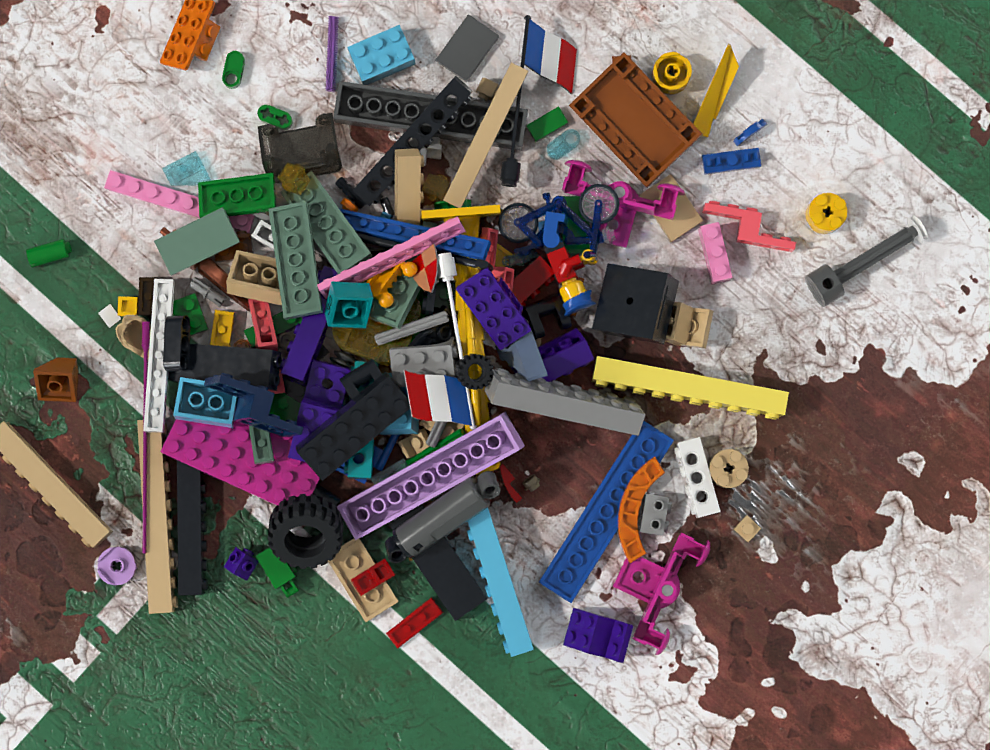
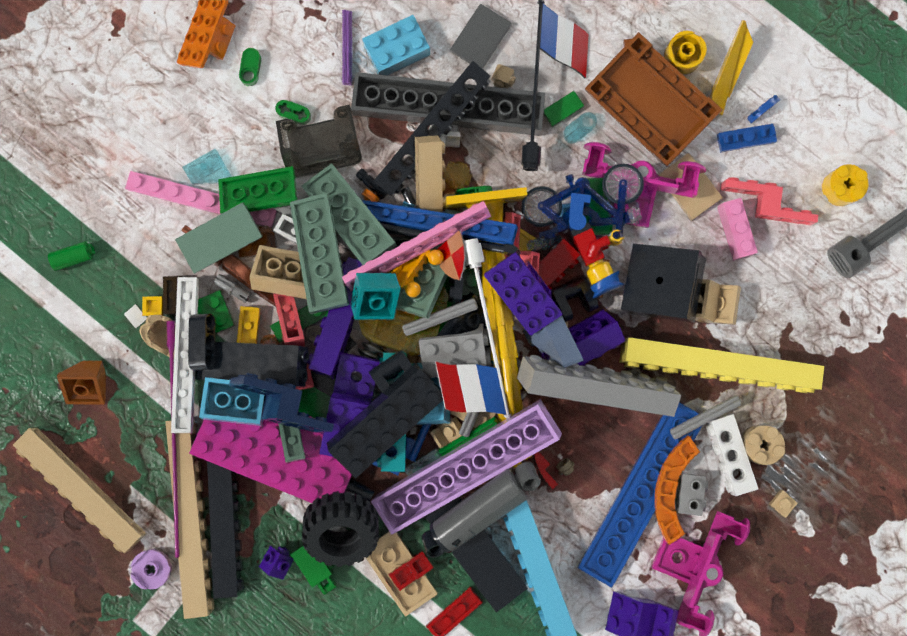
camera: 10 degrees left, 0 degrees up
clear yellow brick [278,162,311,196] -> none
tan tile [443,62,528,208] -> none
black tyre [456,354,494,390] -> none
none -> light grey axle [670,395,741,439]

